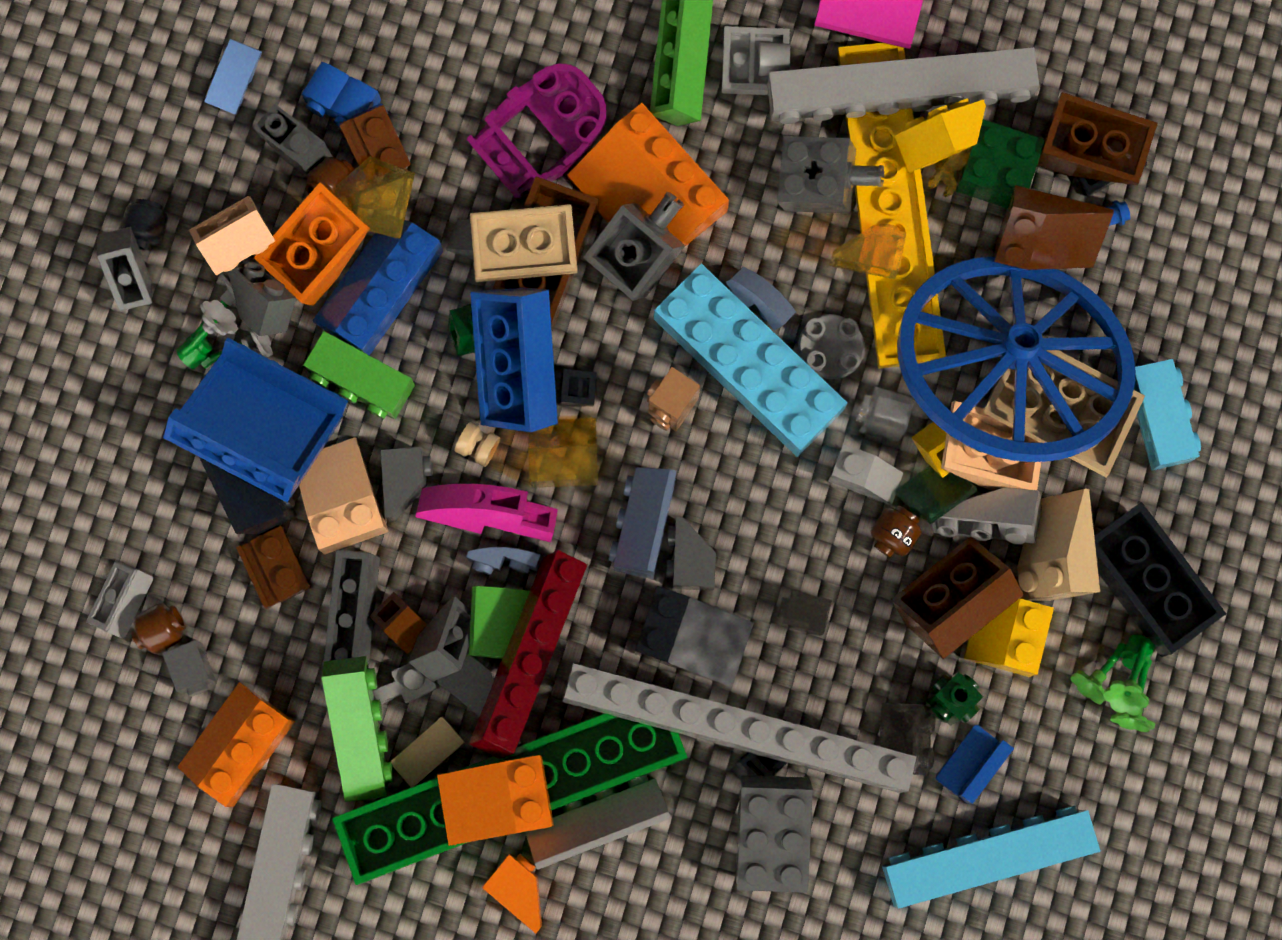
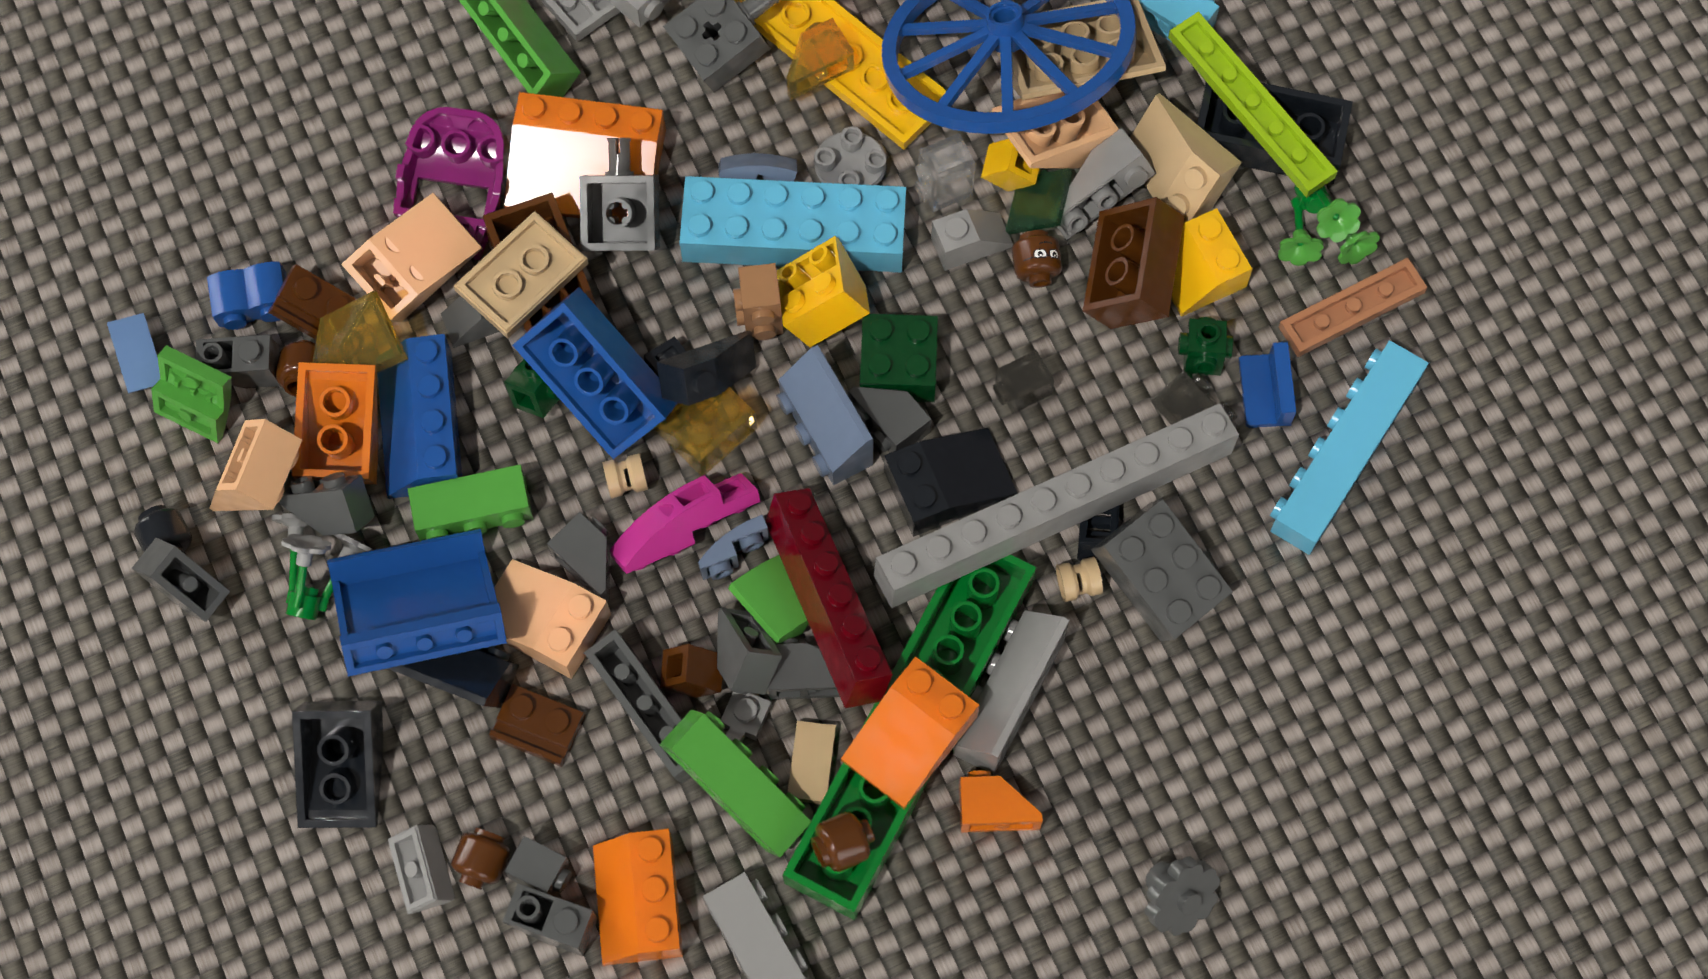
camera: 40 degrees left, 10 degrees down
none -> bright green slope [151,345,232,443]
none -> black slope [292,701,384,828]
none -> light nougat slope [341,193,482,322]
none -> dark grey slope [502,883,598,956]
none -> black slope [657,331,757,406]
none -> yellow slope [776,236,870,347]
none -> reddish brown head [811,812,875,872]
none -> dark green brick [860,314,938,402]
none -> tan wheel [1056,556,1103,602]
none -> lime plate [1168,11,1338,198]
none -> nougat plate [1279,258,1428,357]

